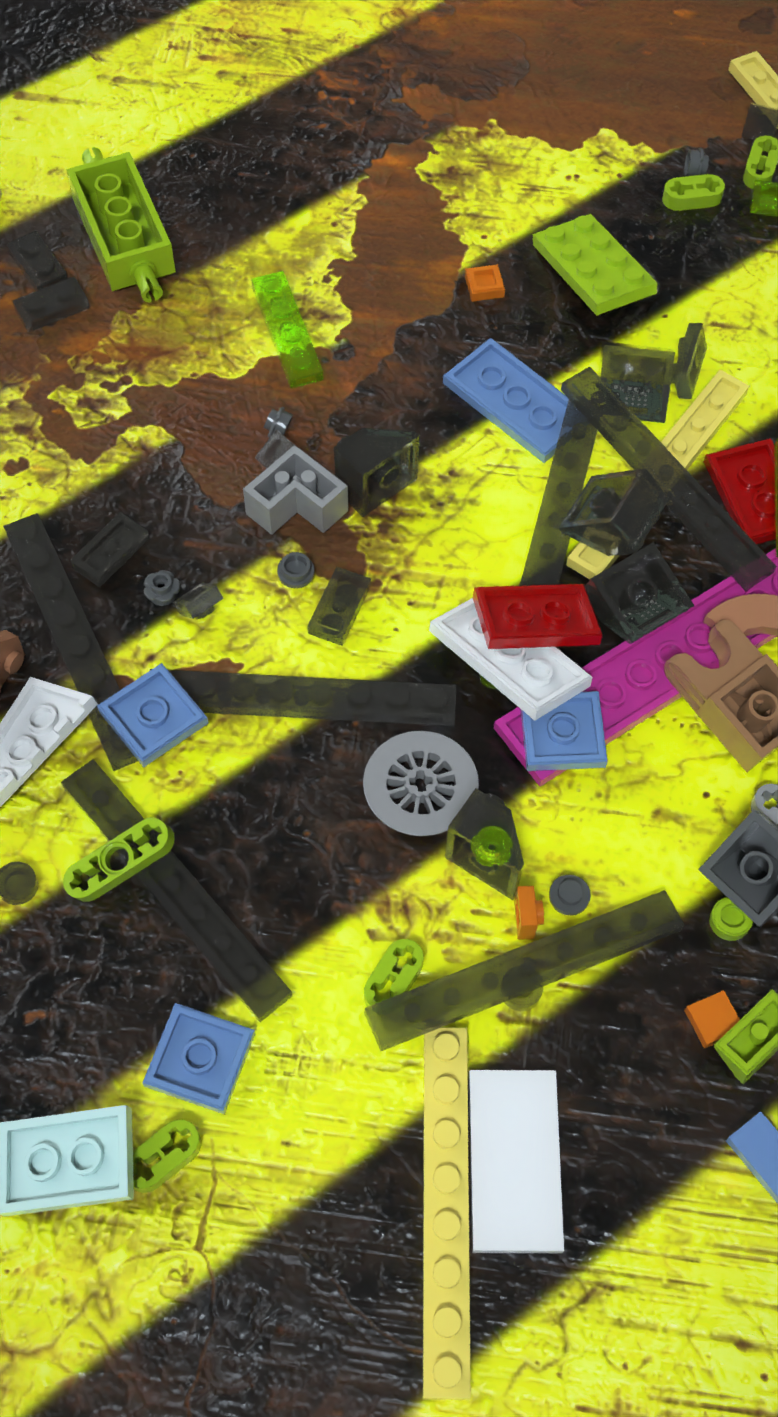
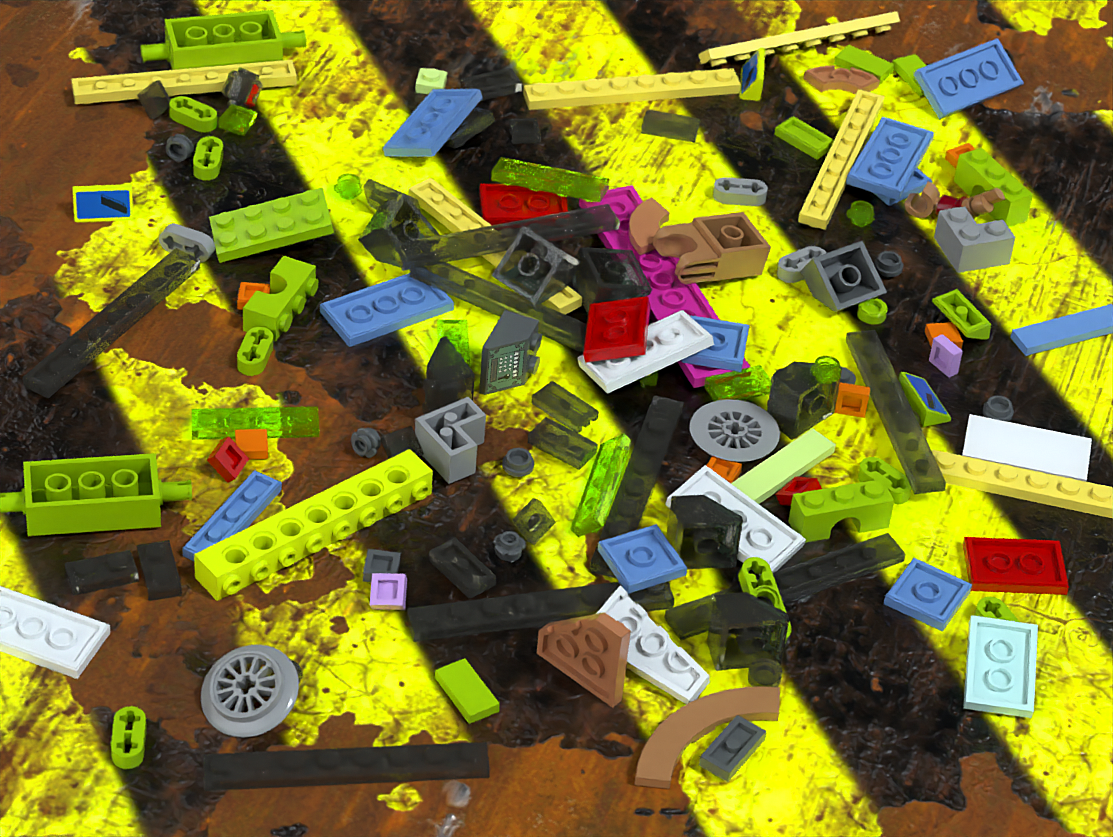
camera: 80 degrees left, 20 degrees down
none -> clear smoke plate [23,248,200,398]
none -> slope [73,184,133,223]
none -> light grey beam [159,223,215,263]
none -> medium blue tile [183,470,282,561]
none -> neon yellow brick [194,449,433,601]
none -> red plate [207,436,249,483]
none -> orange tile [235,429,268,459]
none -> lime beam [237,327,273,376]
none -> lime arch [243,256,319,342]
none -> clear neon green plate [334,174,363,200]
none -> dark grey plate [363,549,401,583]
none -> lavender plate [370,574,407,610]
none -> clear neon green plate [437,320,470,370]
none -> dark grey slope [479,310,542,395]
none -> clear smoke tile [531,381,599,434]
none -> clear neon green plate [570,433,632,537]
none -> white tile [665,465,806,575]
none -> clear smoke slope [666,495,743,569]
none -> yellowish green tile [684,428,836,538]
none -> clear neon green plate [704,365,774,401]
none -> orange tile [706,456,742,483]
none -> clear smoke slope [707,592,789,671]
none -> red plate [775,477,822,506]
none -> lime arch [788,479,894,543]
none -> lime slope [897,372,951,427]
none -> lavender plate [929,334,963,377]
none -> red tile [963,537,1069,595]
none -> dark grey plate [982,396,1014,422]

